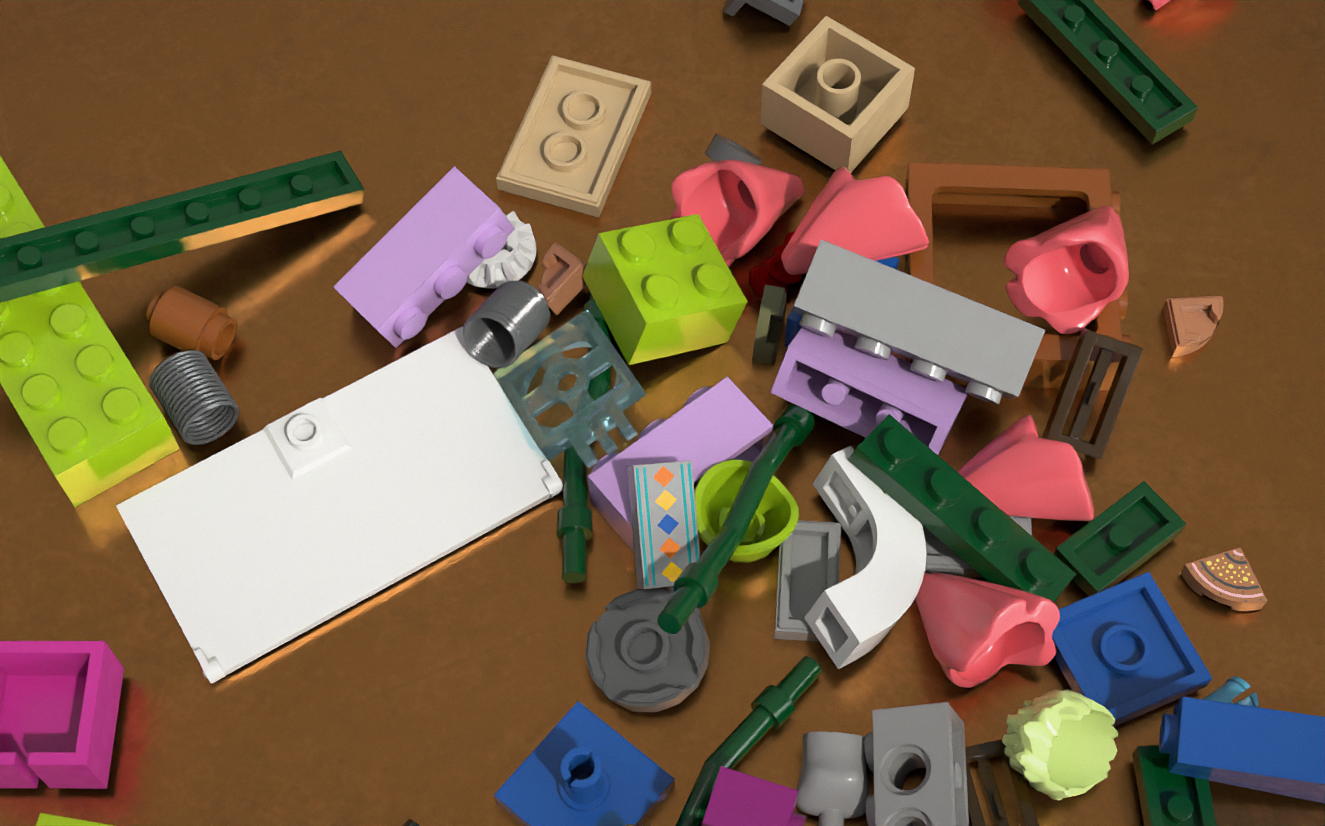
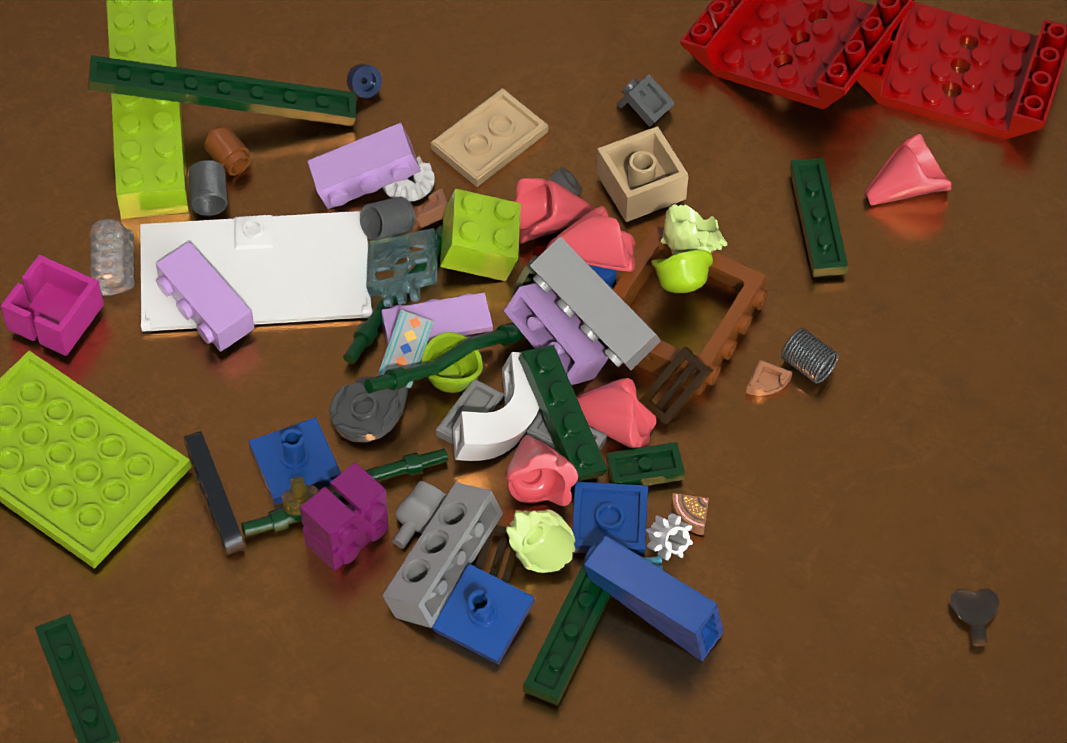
camera: 25 degrees right, 5 degrees down
coral hat [1004,205,1129,335] -> none
none -> clear piece [90,219,135,296]
none -> lavender brick [155,241,254,352]
none -> dark blue tile [347,64,382,98]
none -> white gear [646,513,693,561]
none -> lime helmet [651,250,713,293]
none -> yellowish green hair [660,204,727,255]
none -> dark grey piece [781,328,839,384]

